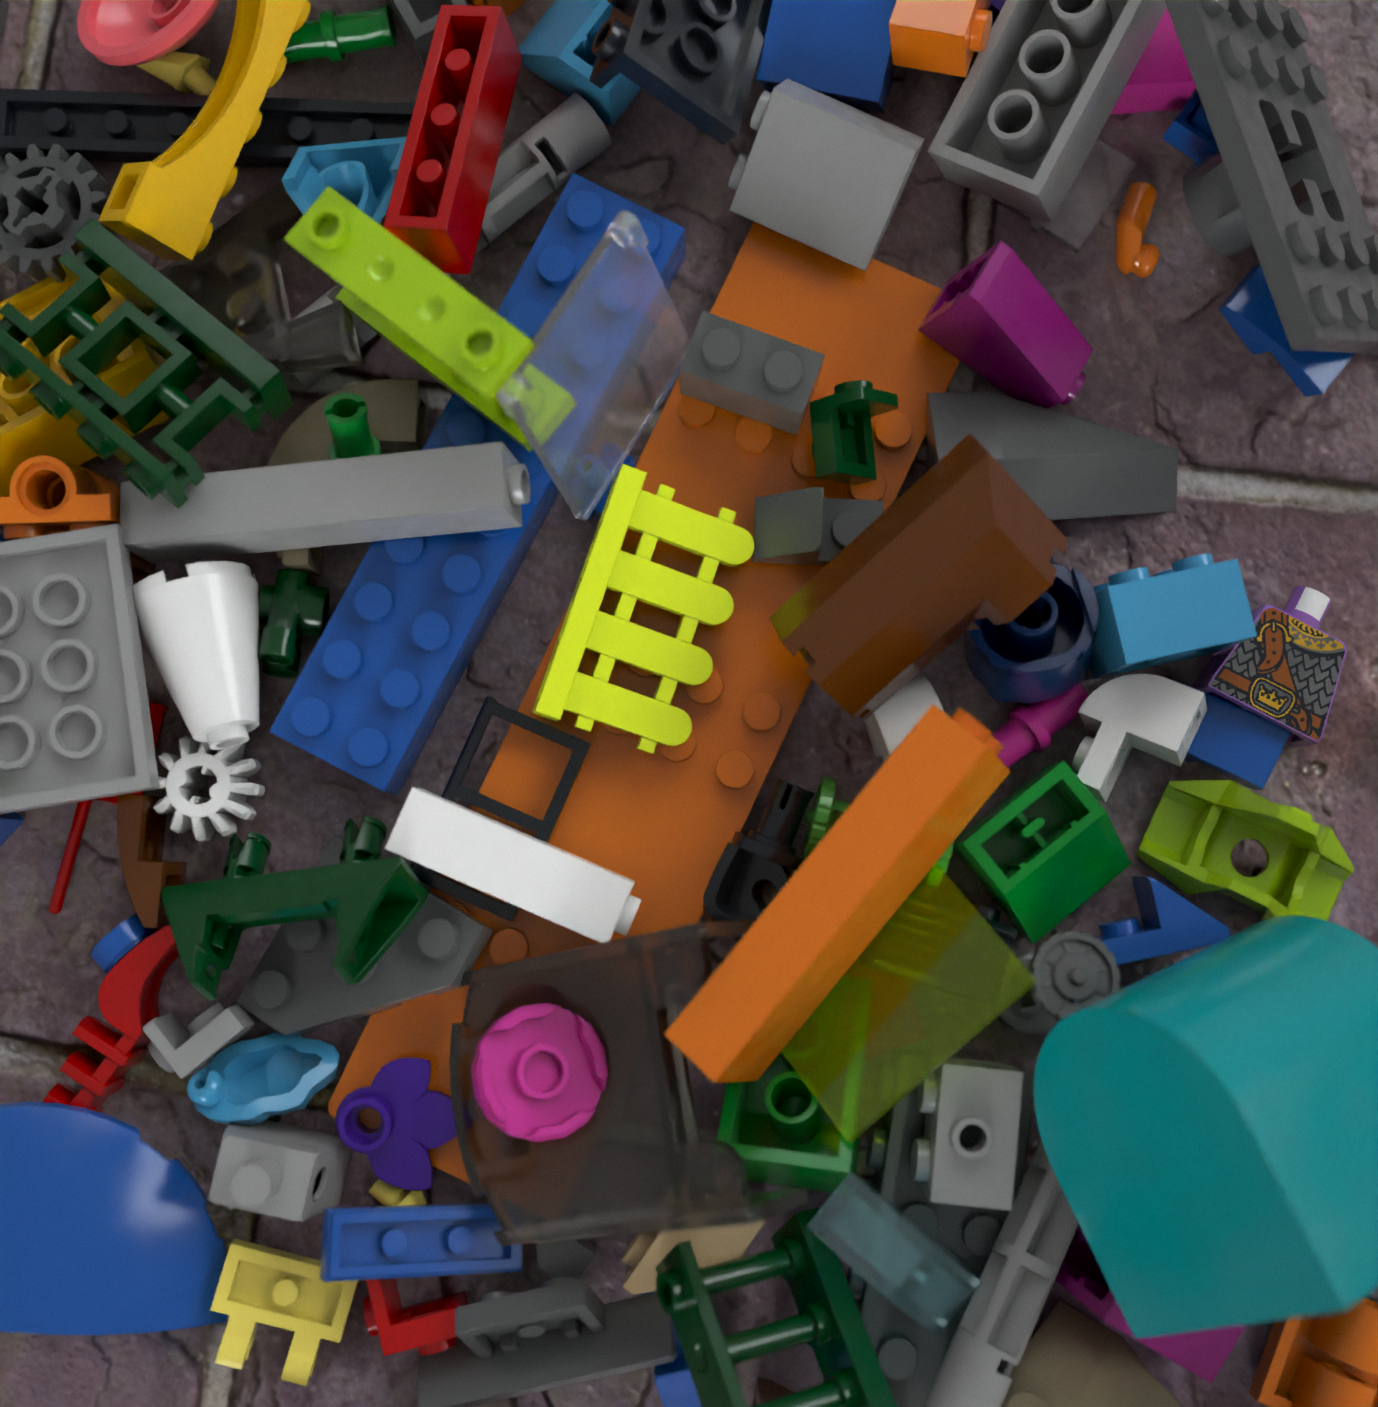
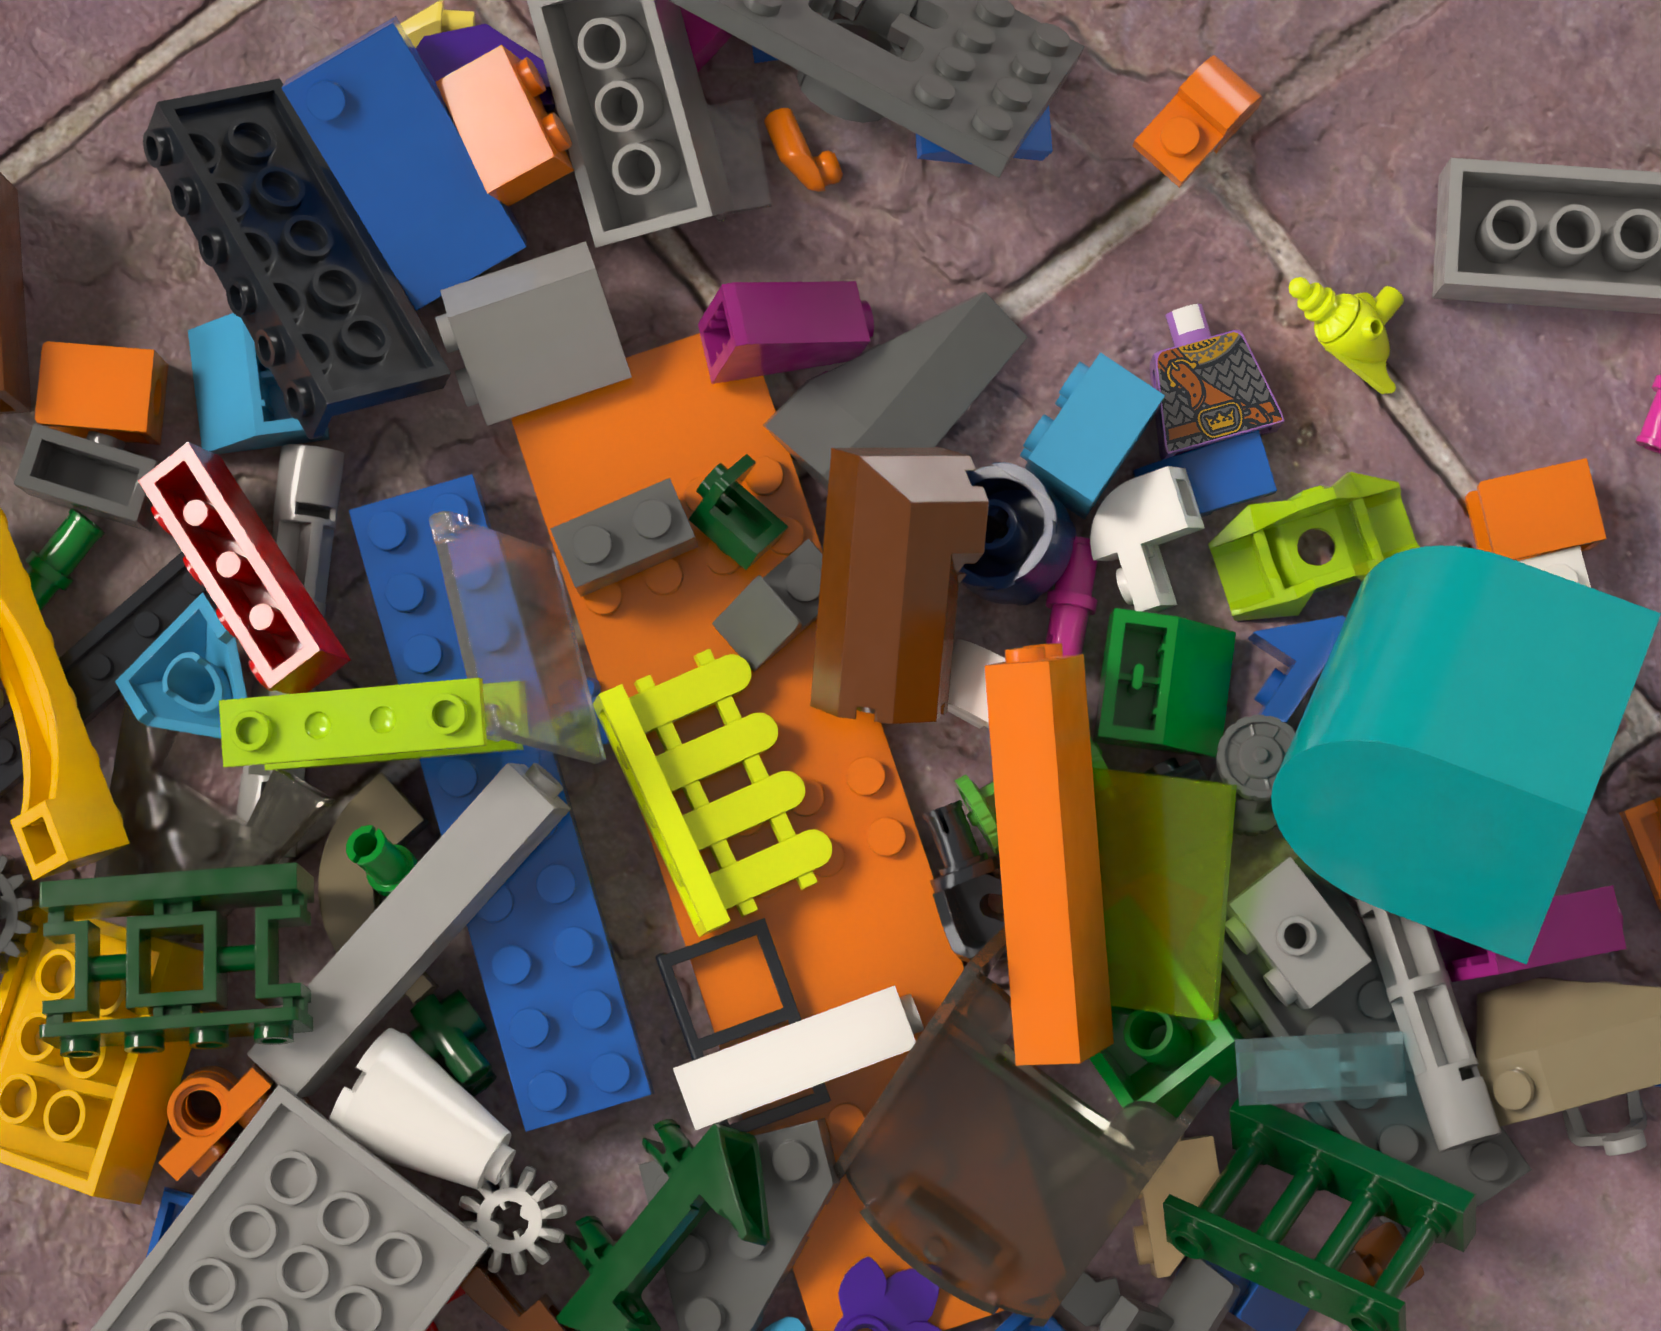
camera: 45 degrees left, 0 degrees up
dark pink tile [471,1003,608,1142] -> none

